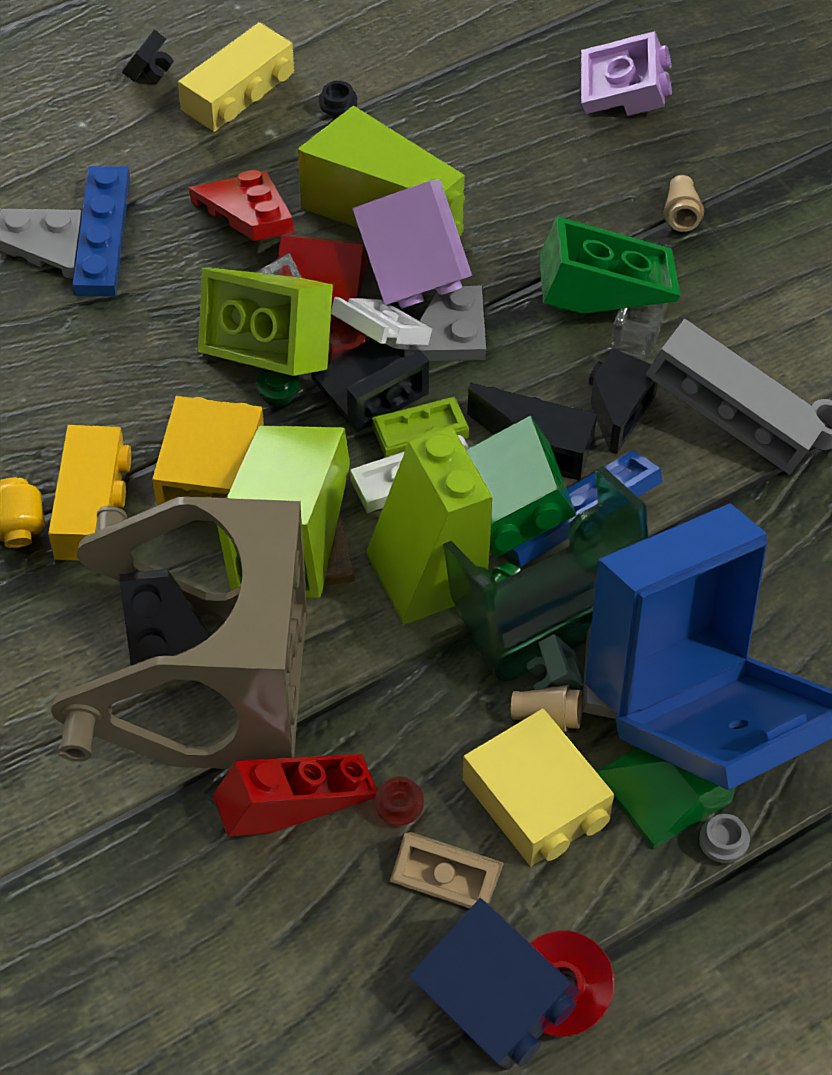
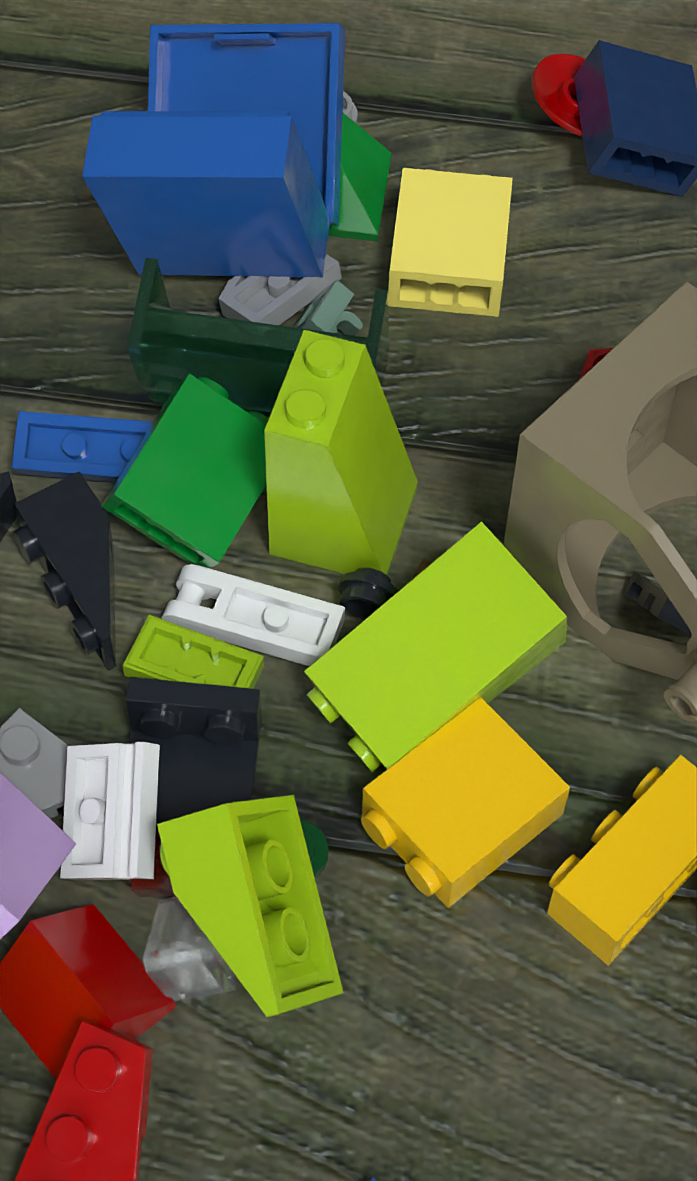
camera: 140 degrees left, 5 degrees up
clear red plate [375,777,424,825] -> none
tan slope [390,832,503,908] -> none
tan cone [511,685,583,733] -> none
none -> black plate [338,568,399,620]

